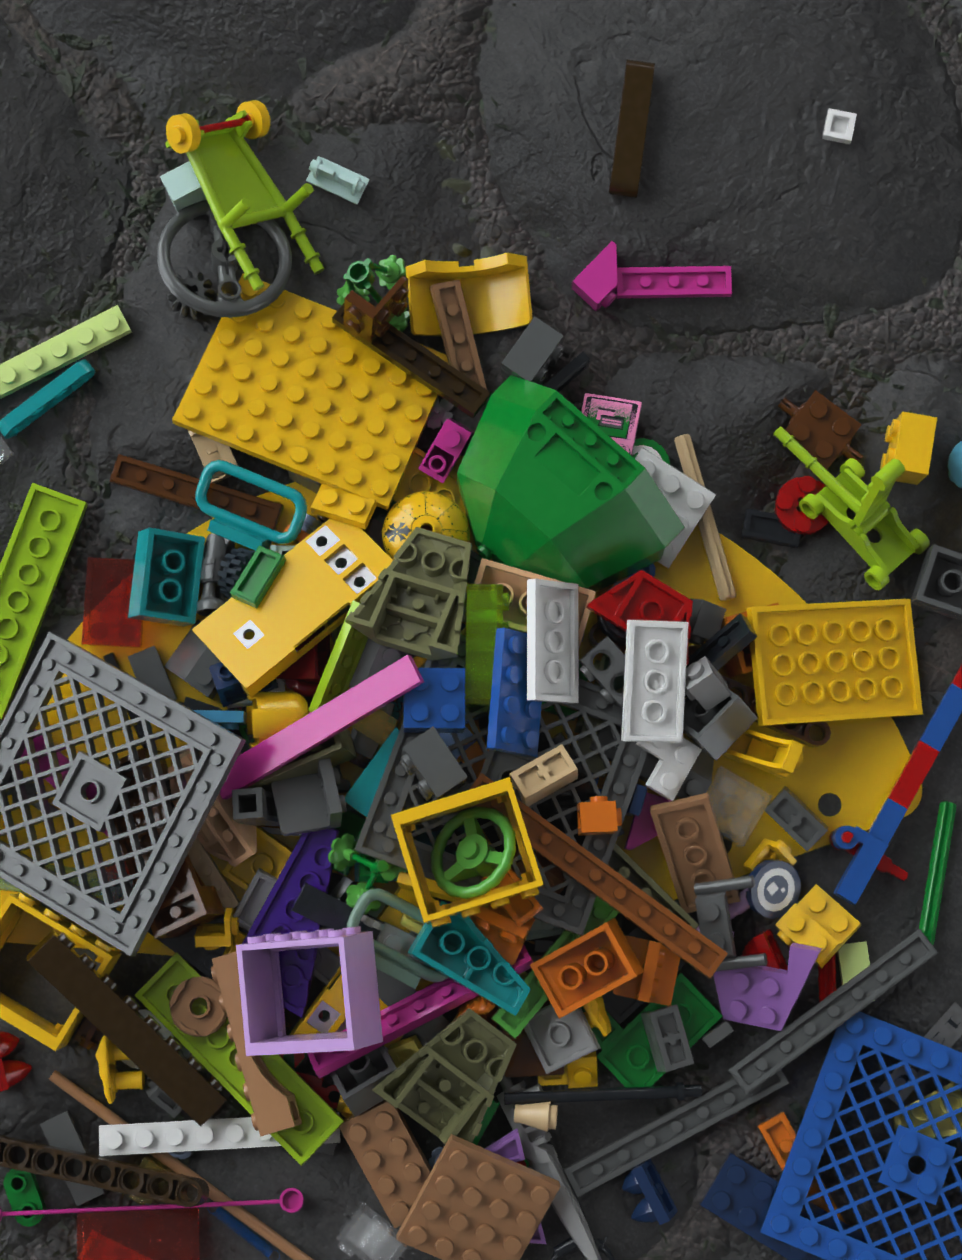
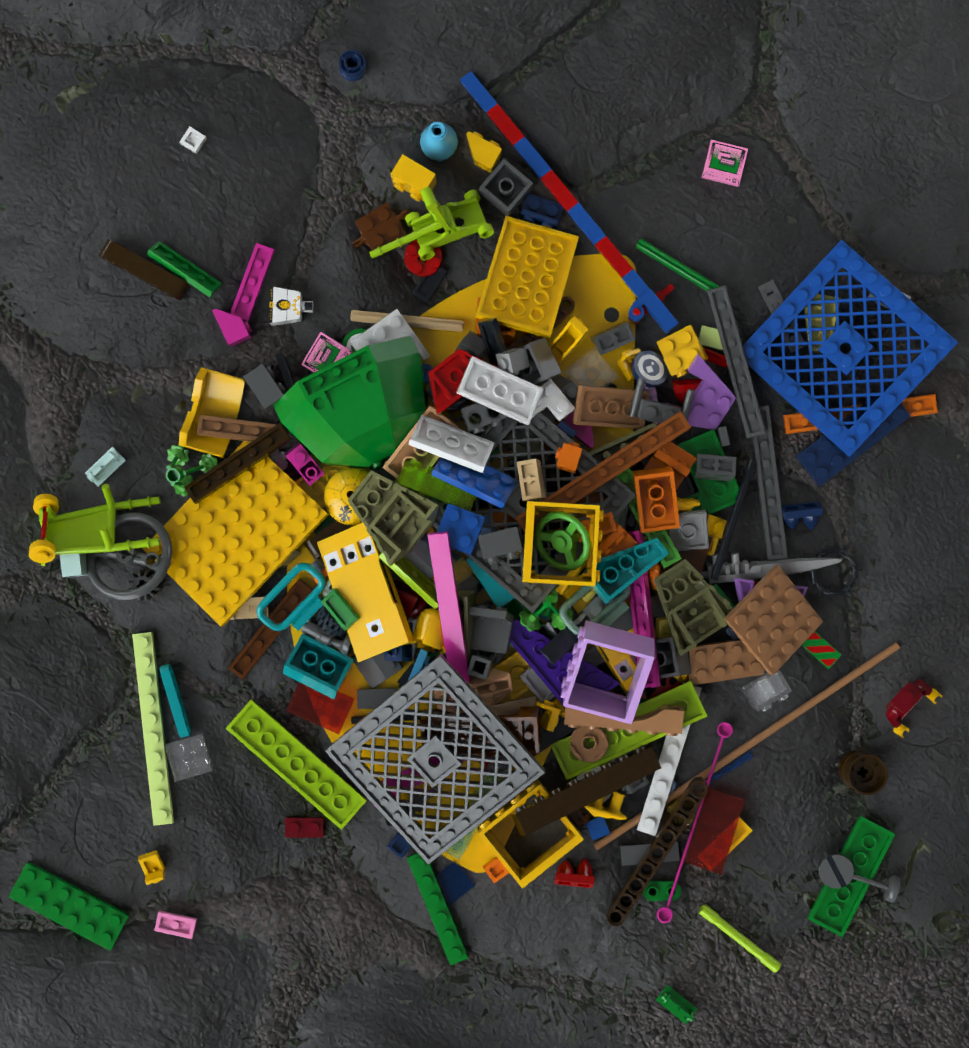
camera: 65 degrees left, 5 degrees up
yellow plate [311,484,377,530] -> none
reddish brown bracket [343,275,409,344] -> none
tan cone [514,1101,558,1132] -> none
none -> green plate [147,241,222,297]
none -> torso [269,286,313,326]
none -> dark blue bracket [521,193,563,229]
none -> blue tile [586,817,610,840]

